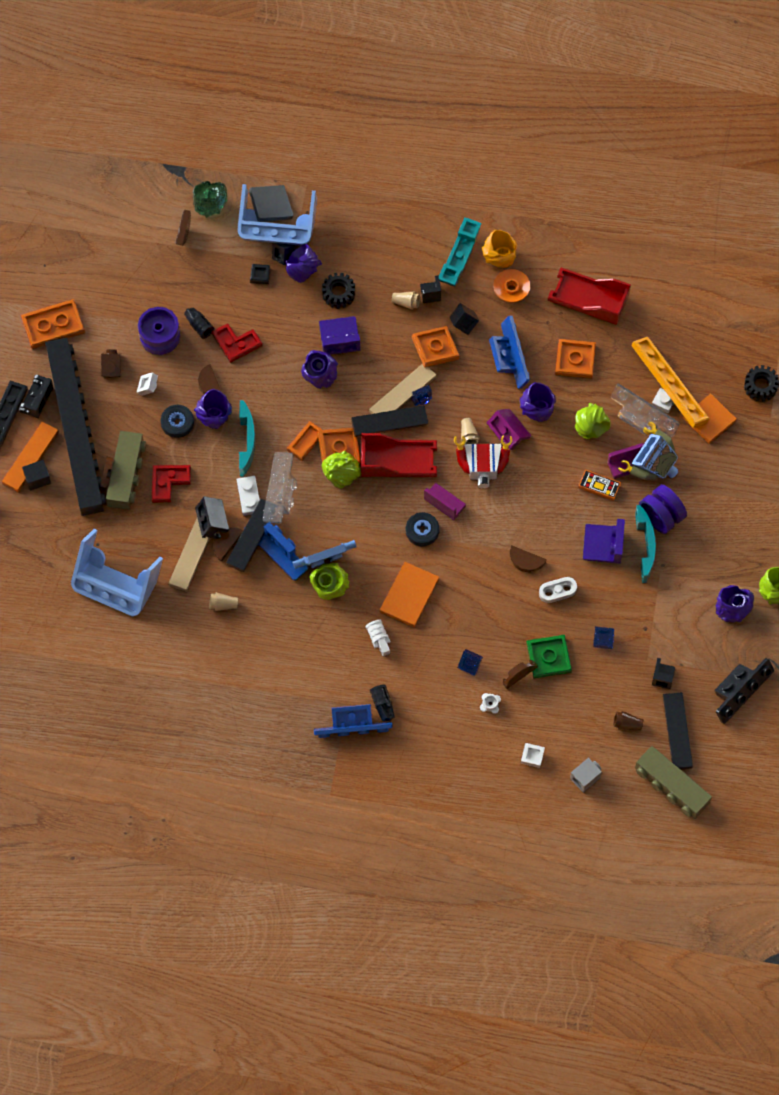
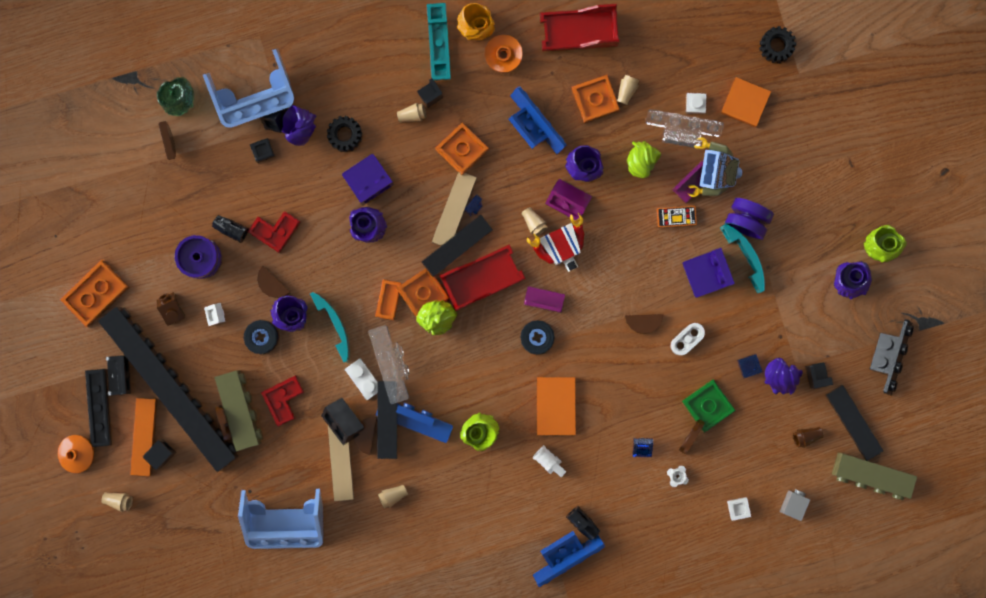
camera: 25 degrees left, 20 degrees up
dark grey tile [249,185,293,222] -> none
medium blue plate [292,540,357,569] -> none
black panel [450,303,479,335] -> none
light orange tile [631,337,709,428] -> none
none -> tan cone [617,75,639,105]
none -> dark purple hair [765,357,803,395]

